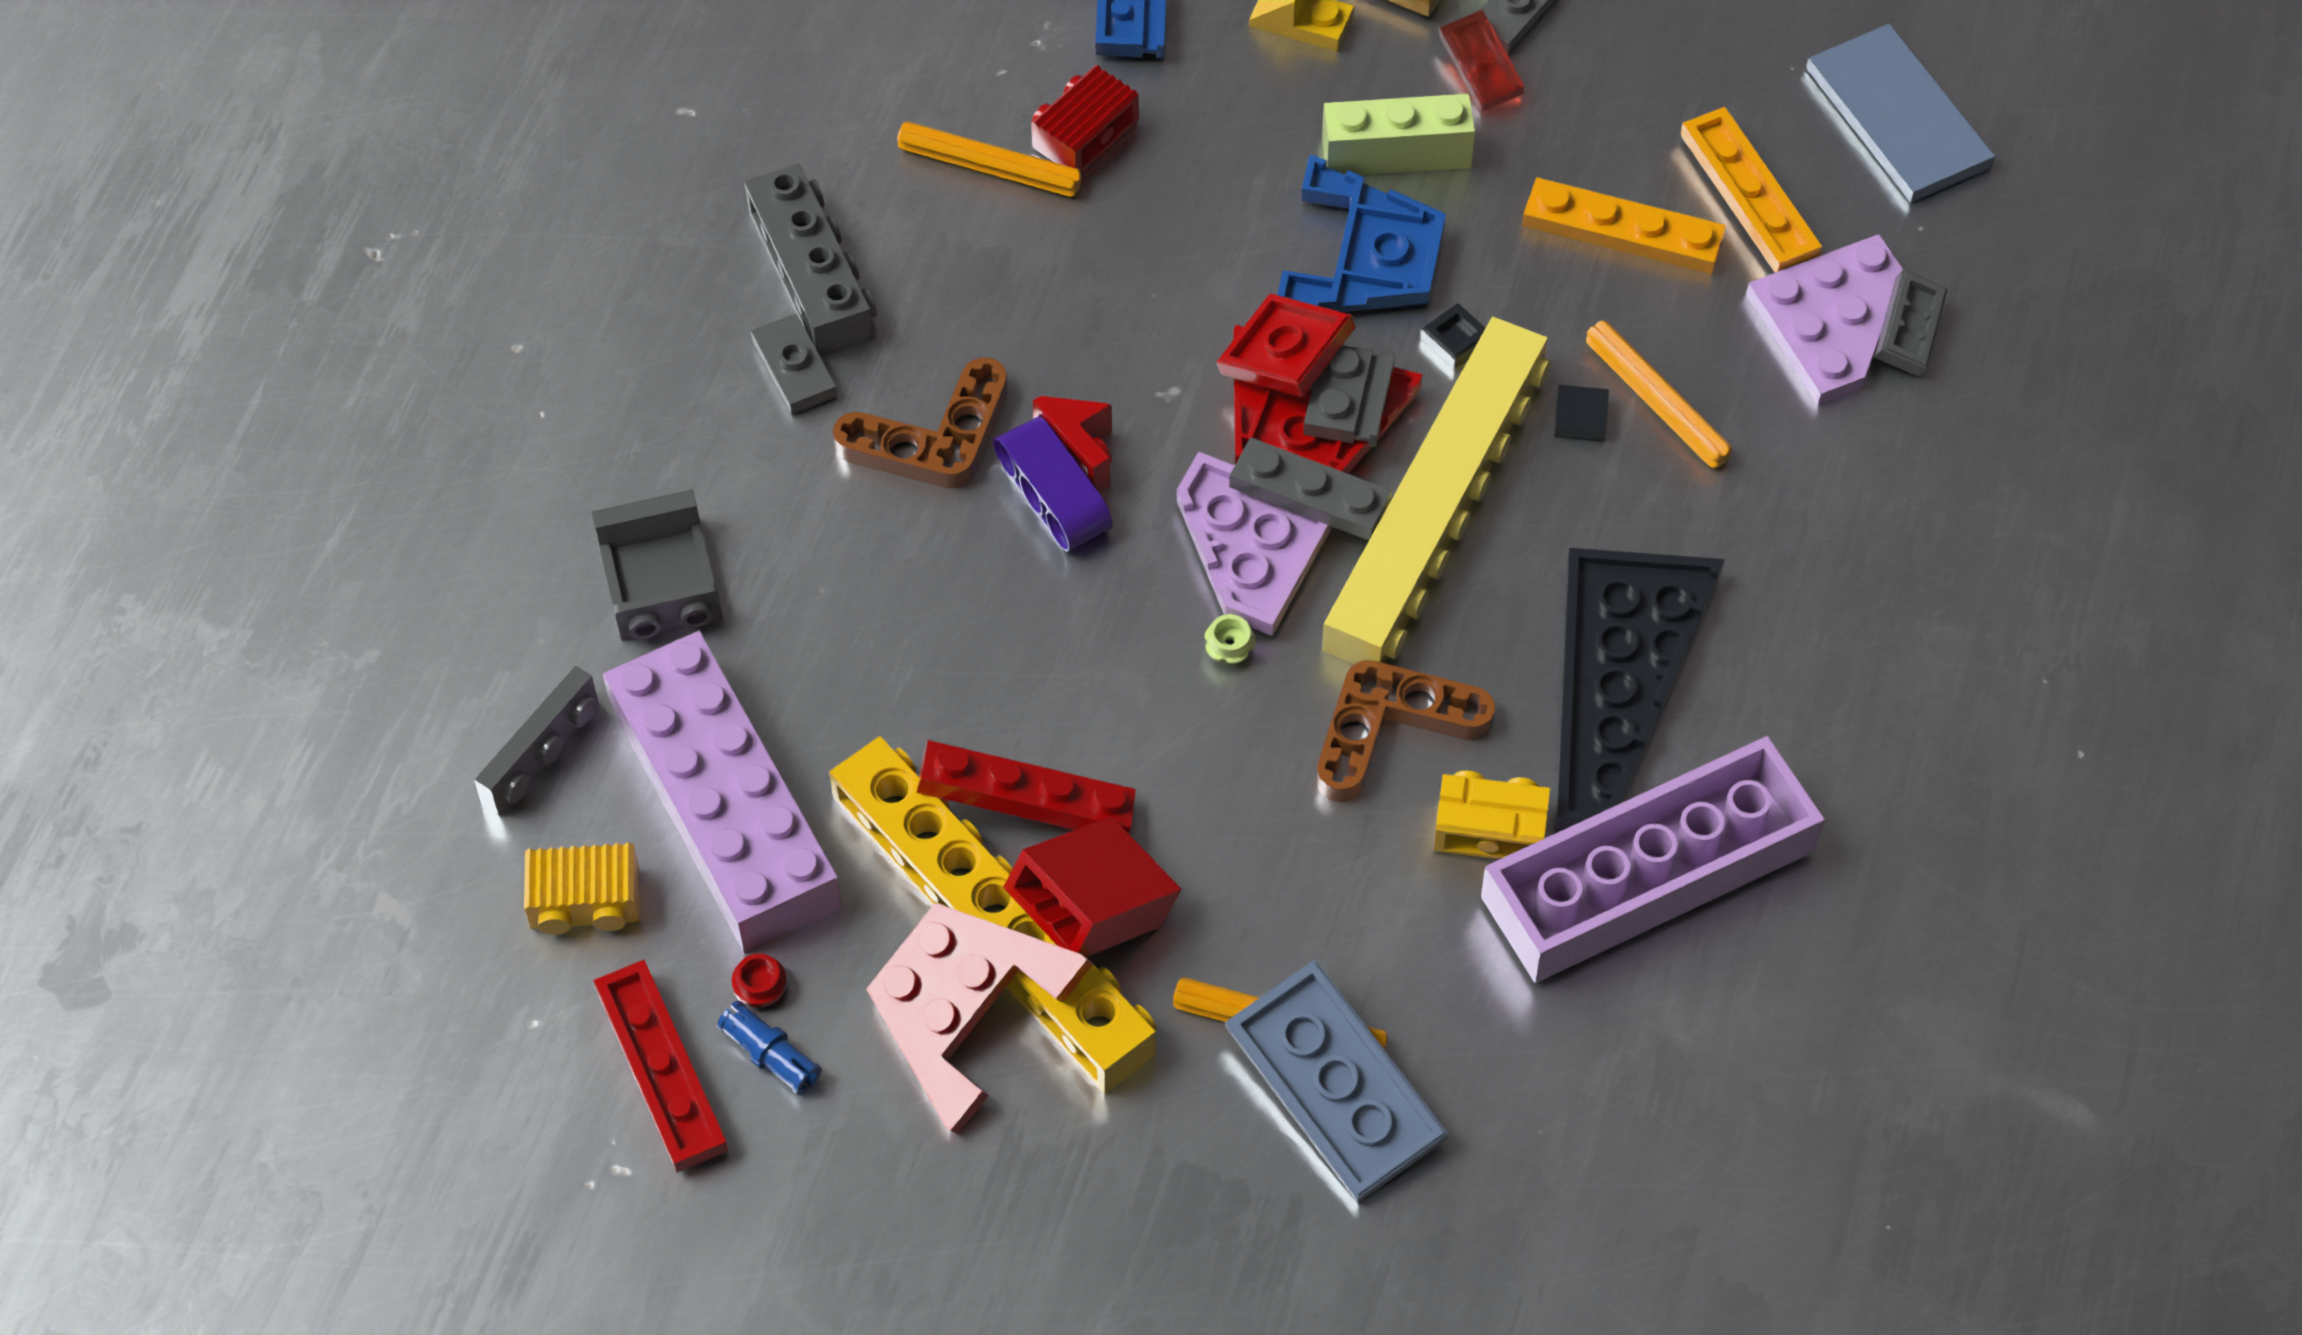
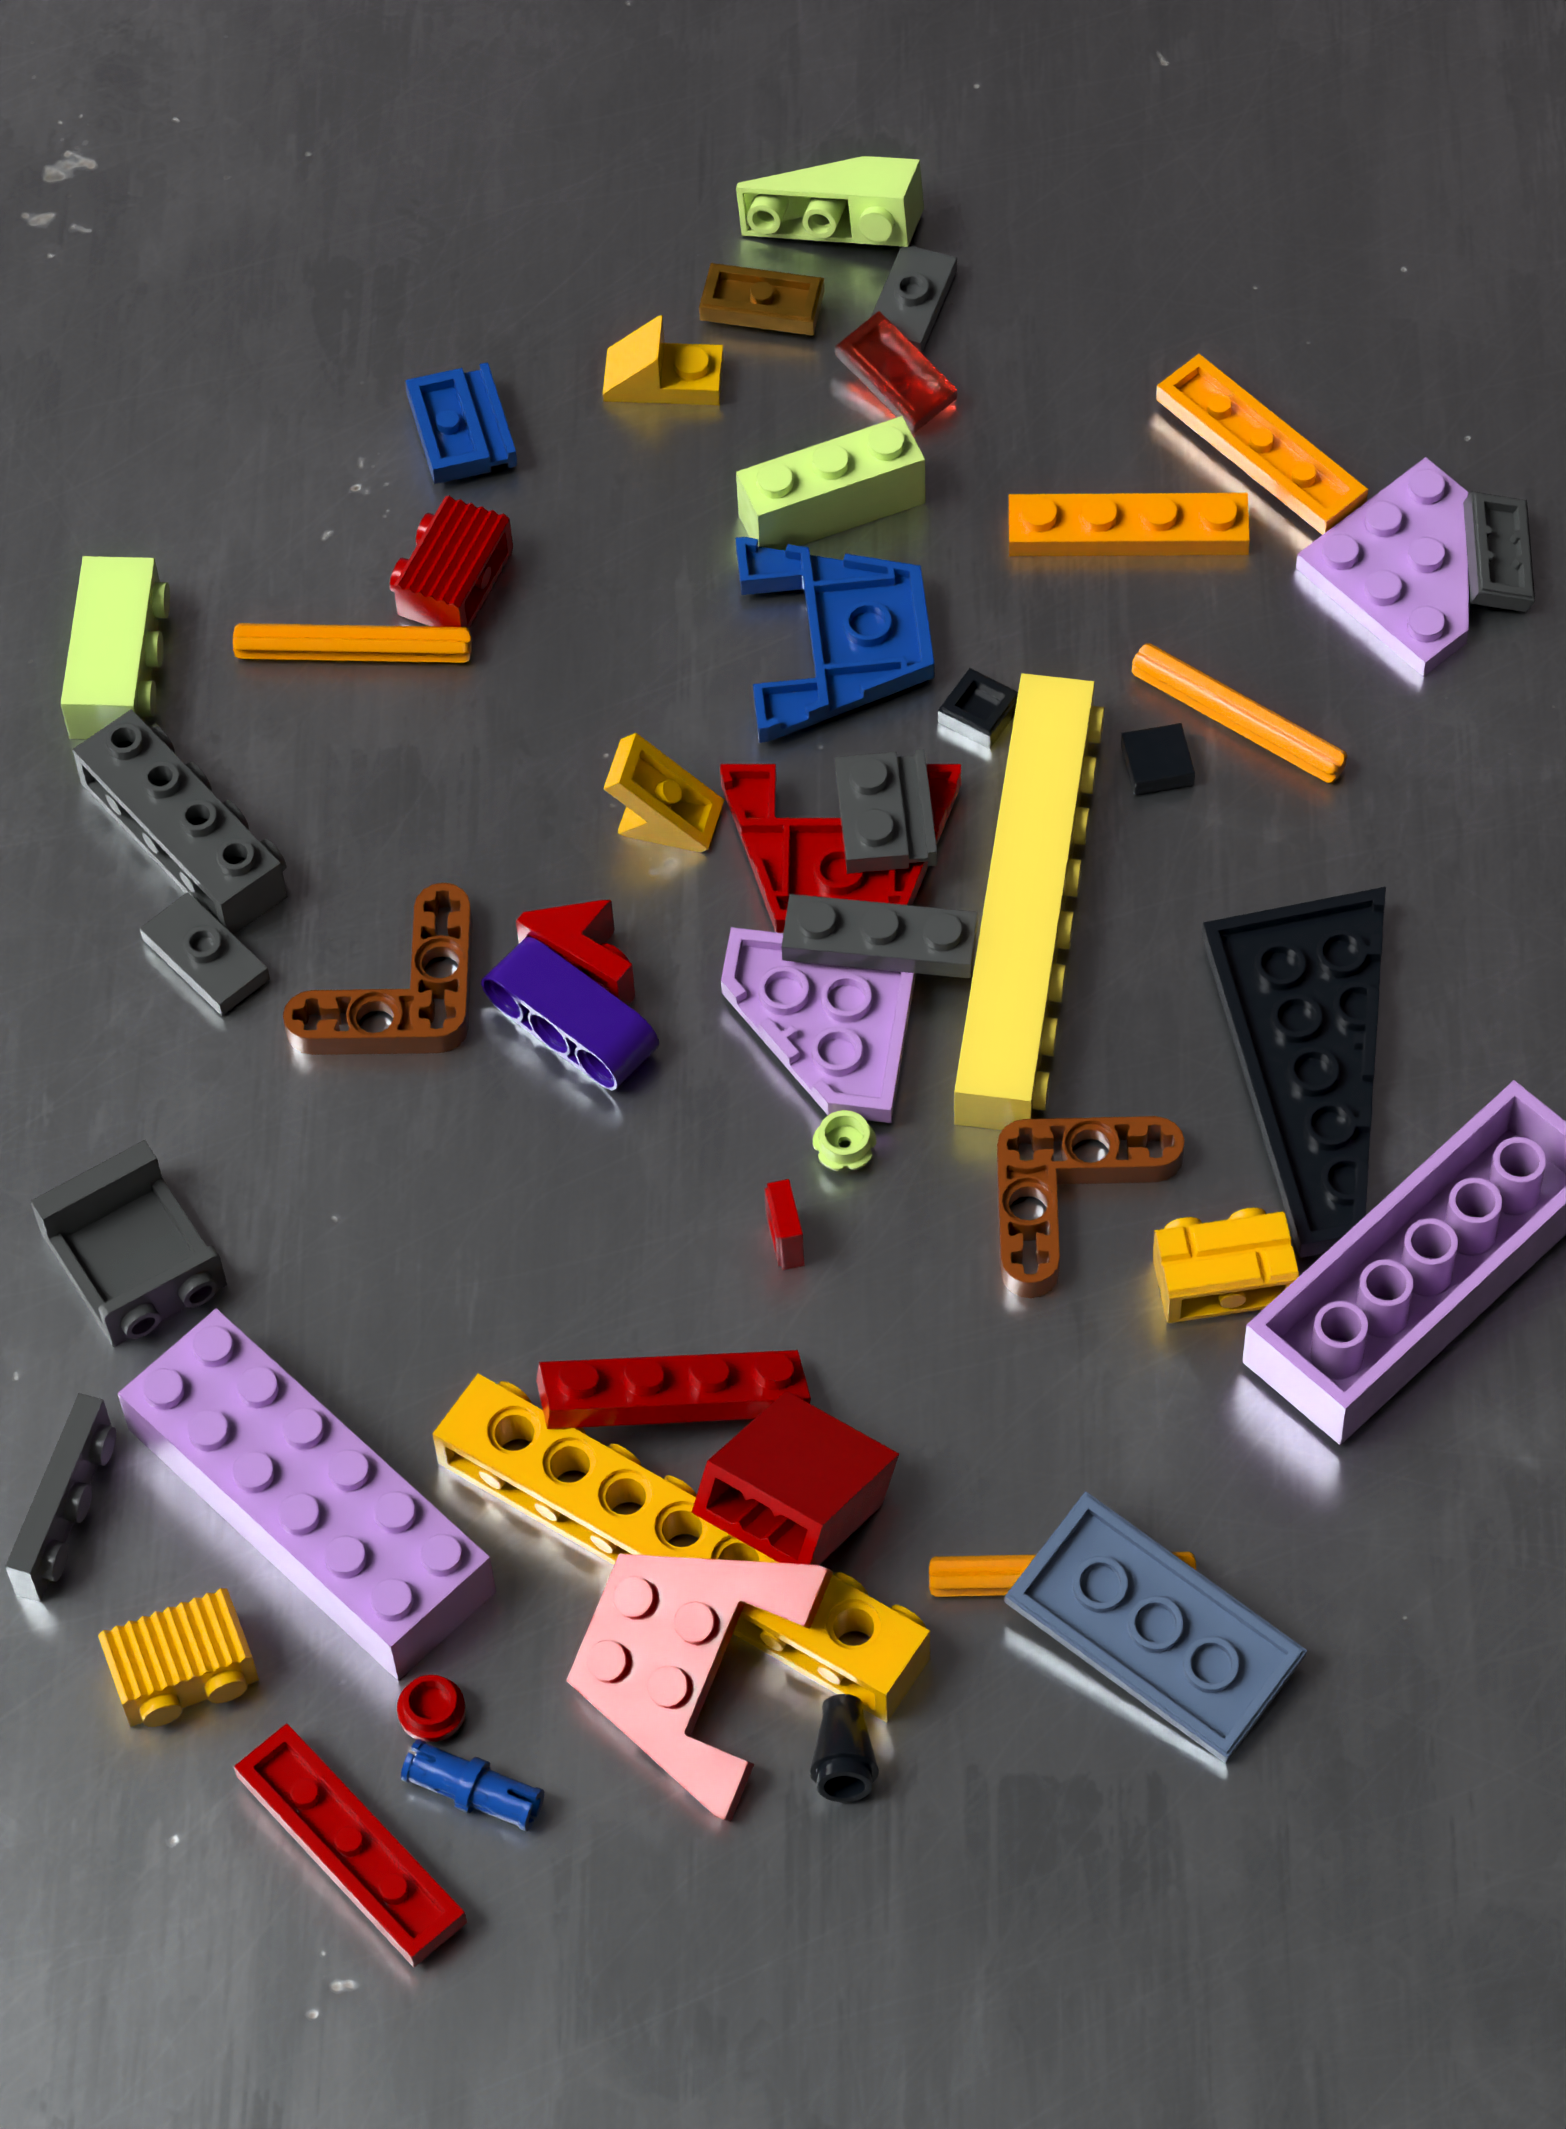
camera: 15 degrees left, 0 degrees up
red plate [1216,293,1356,397] -> none
sand blue tile [1806,24,1995,203] -> none
none -> yellowish green brick [61,556,170,740]
none -> yellow slope [603,733,724,852]
none -> red tile [764,1179,804,1270]
none -> black cone [810,1694,879,1802]

